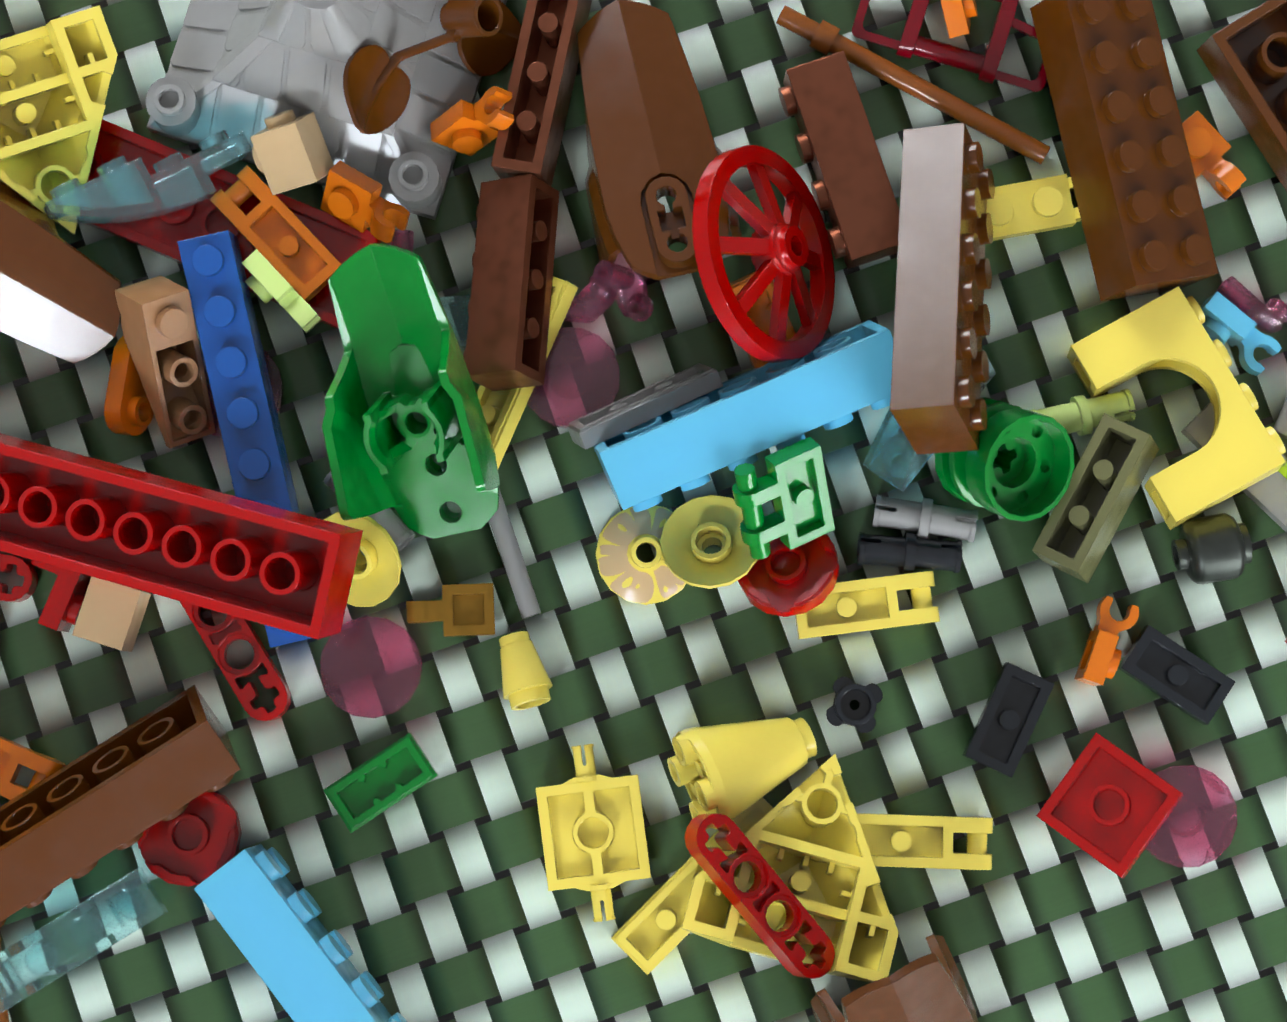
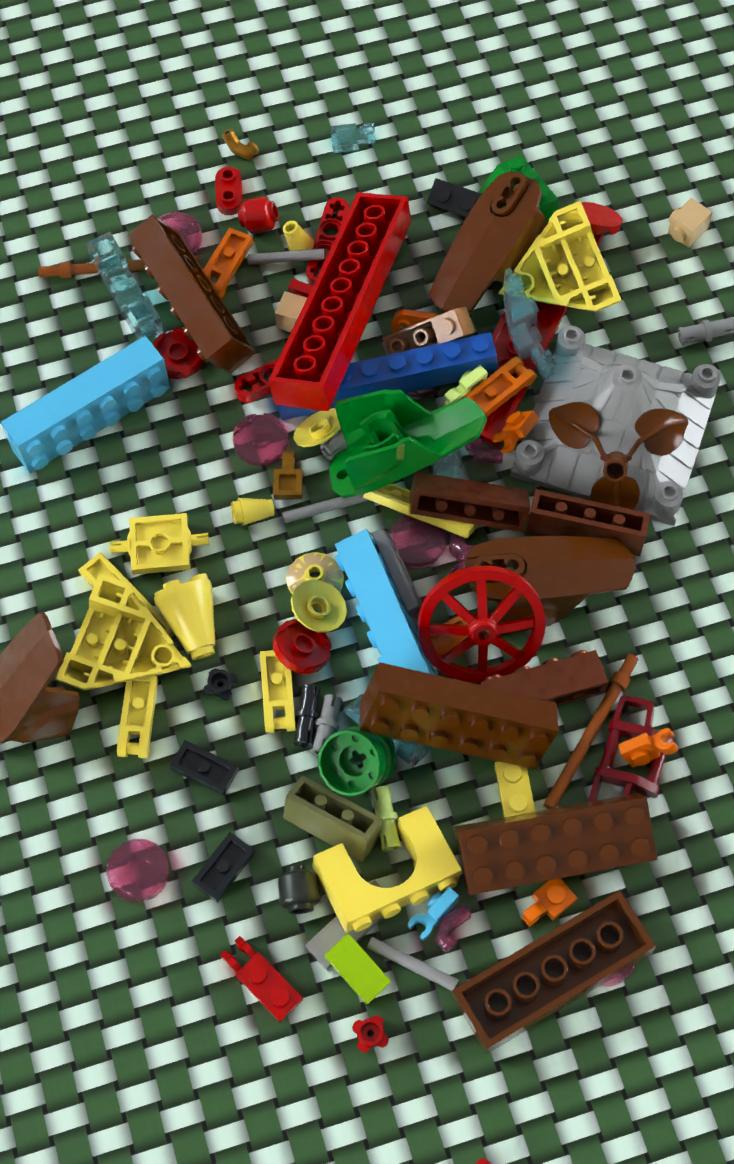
camera: 95 degrees right, 20 degrees down
tan brick [250,109,334,195] -> none
green plate [323,732,439,833] -> none
orange plate [430,86,515,156] -> none
red beam [685,813,835,979] -> none
green plate [732,437,835,560] -> none
red plate [1036,732,1184,879] -> none
orange plate [1074,596,1139,686] -> none

